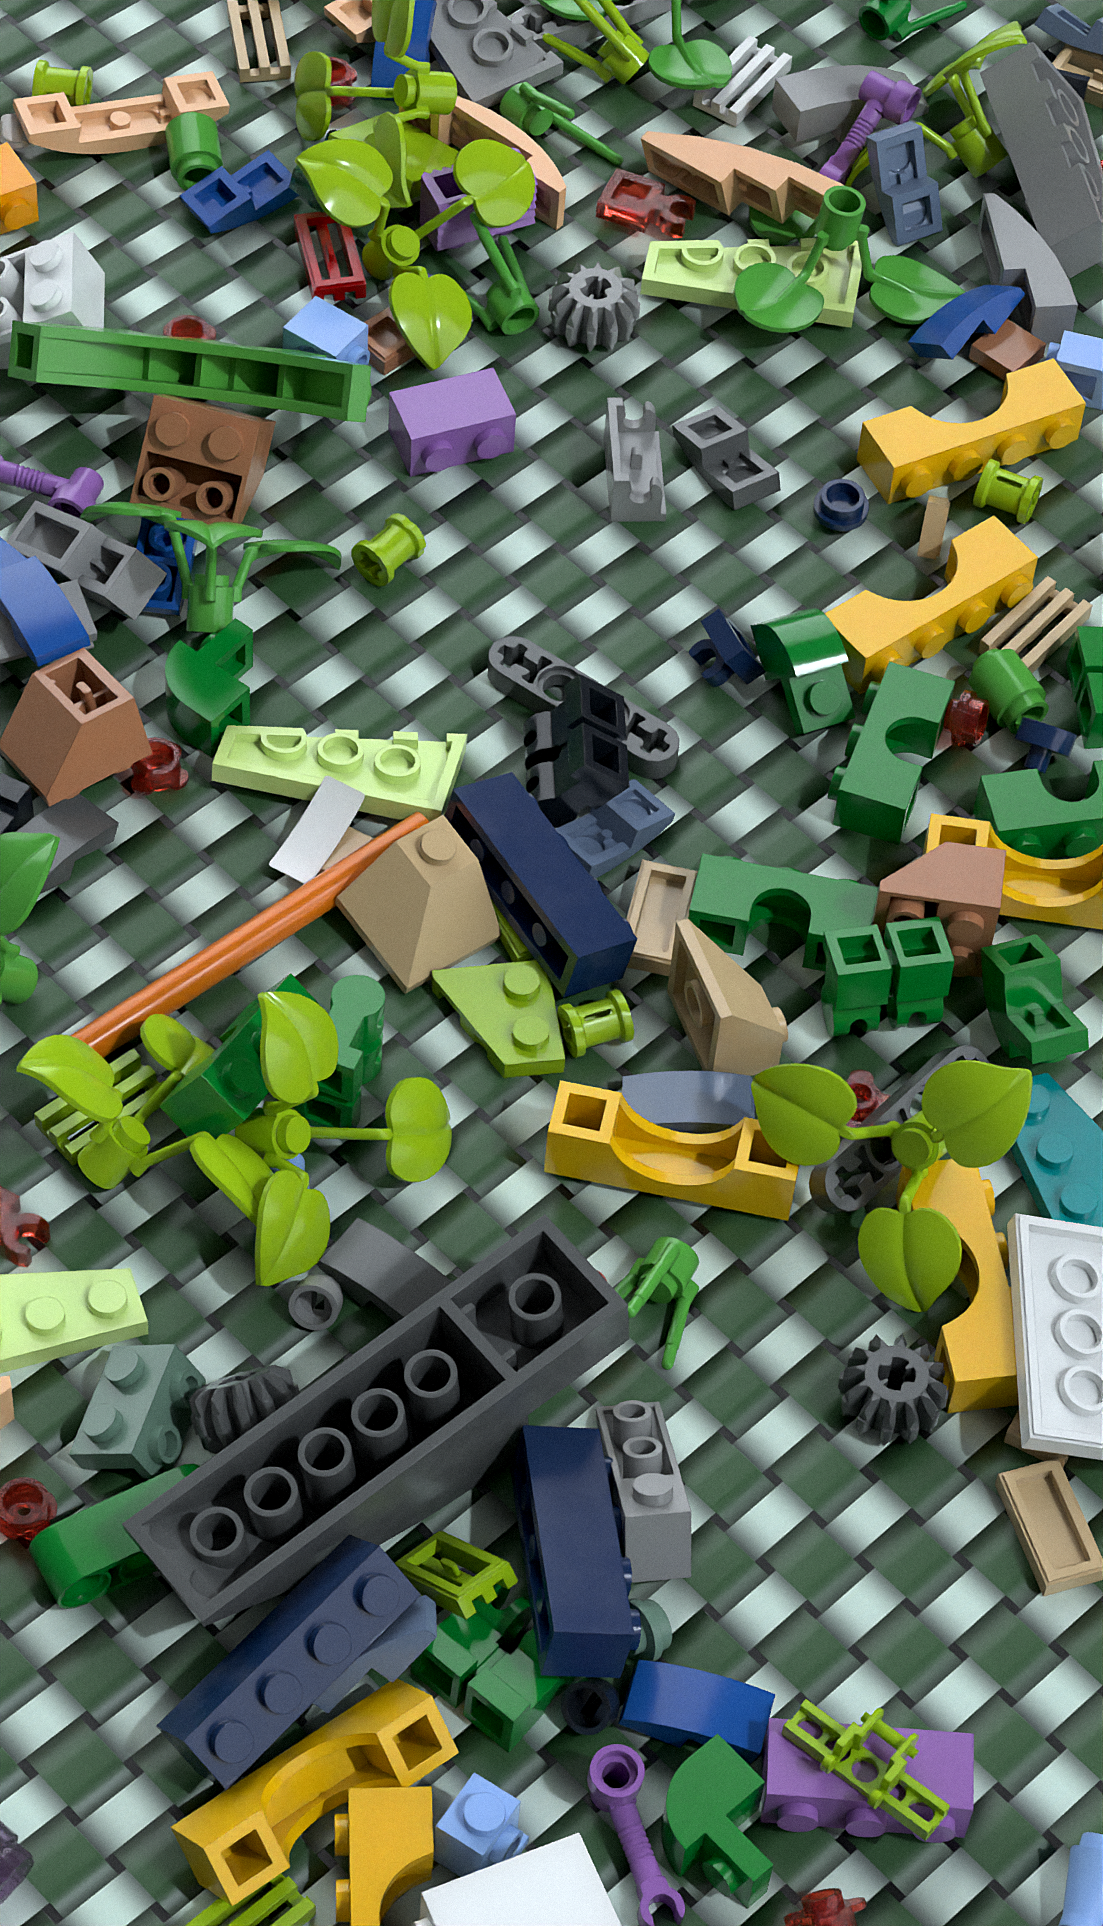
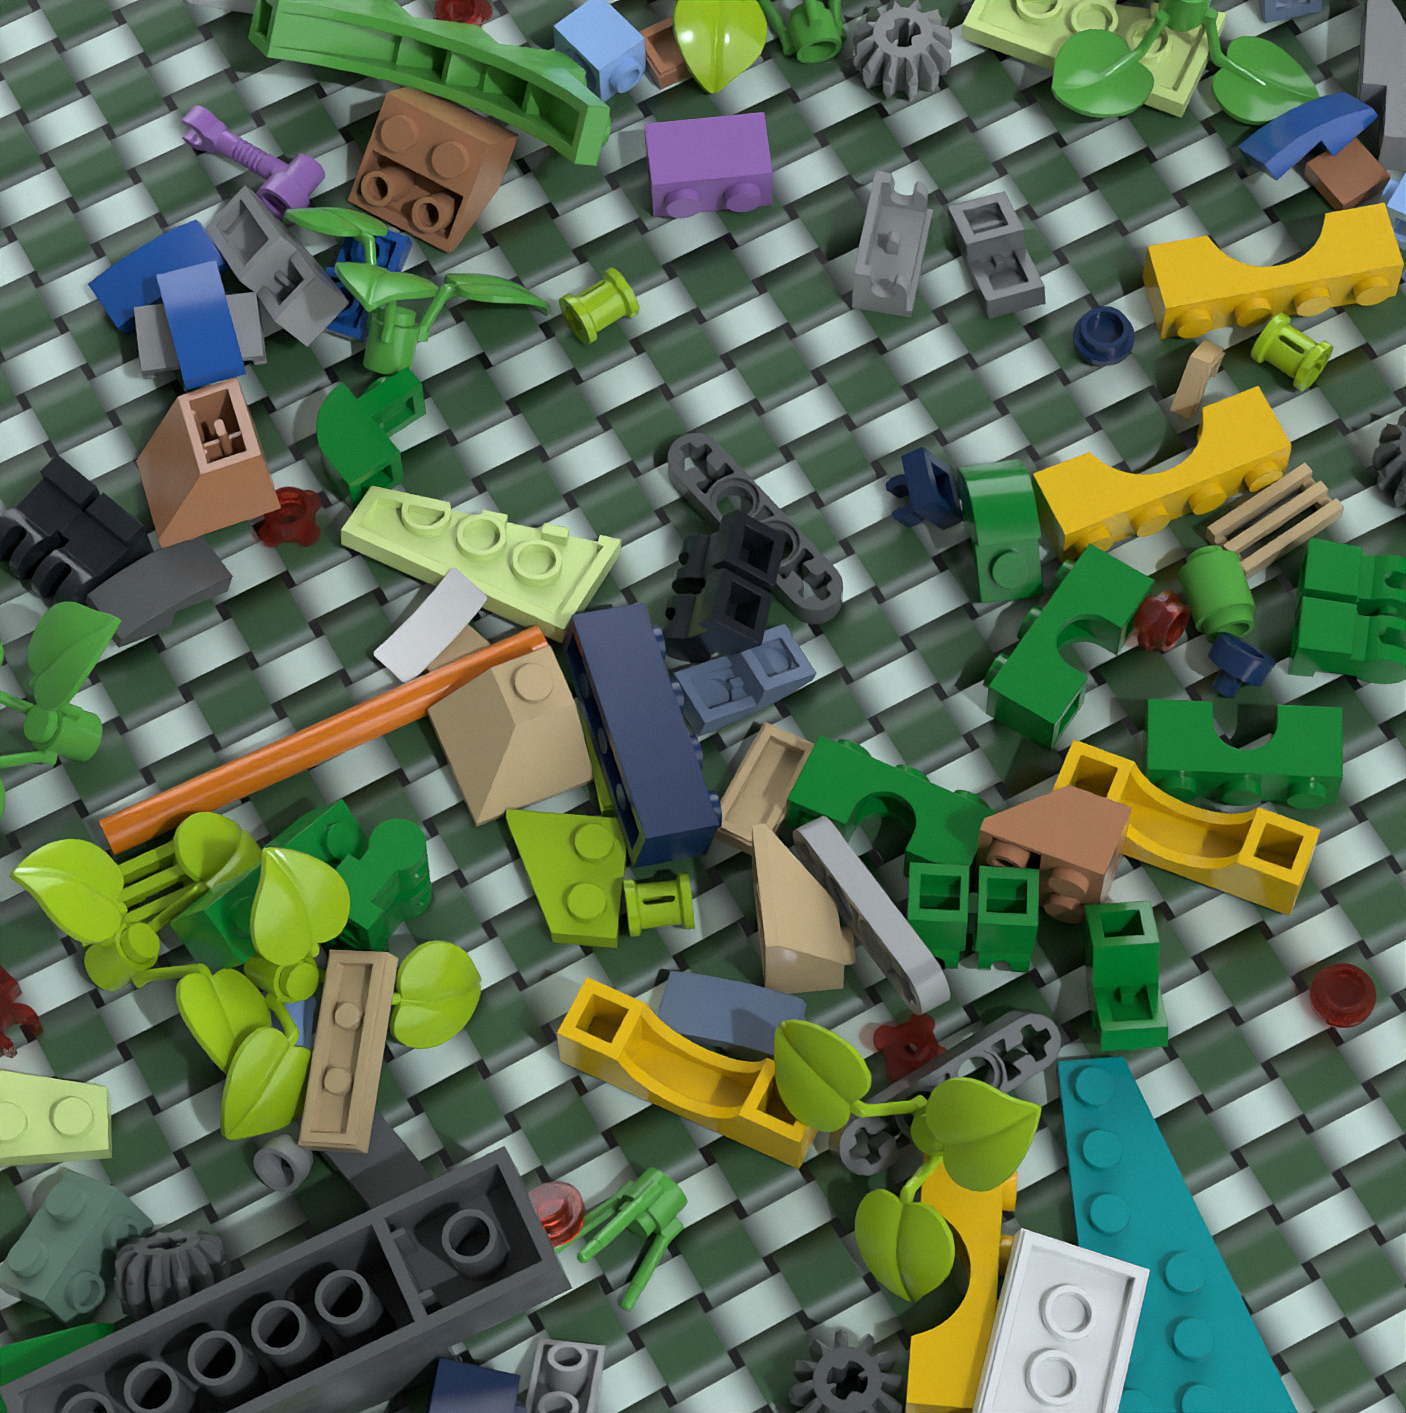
camera: 20 degrees right, 10 degrees up
none -> tan tile [298,950,399,1154]
none -> light grey beam [793,815,951,1016]

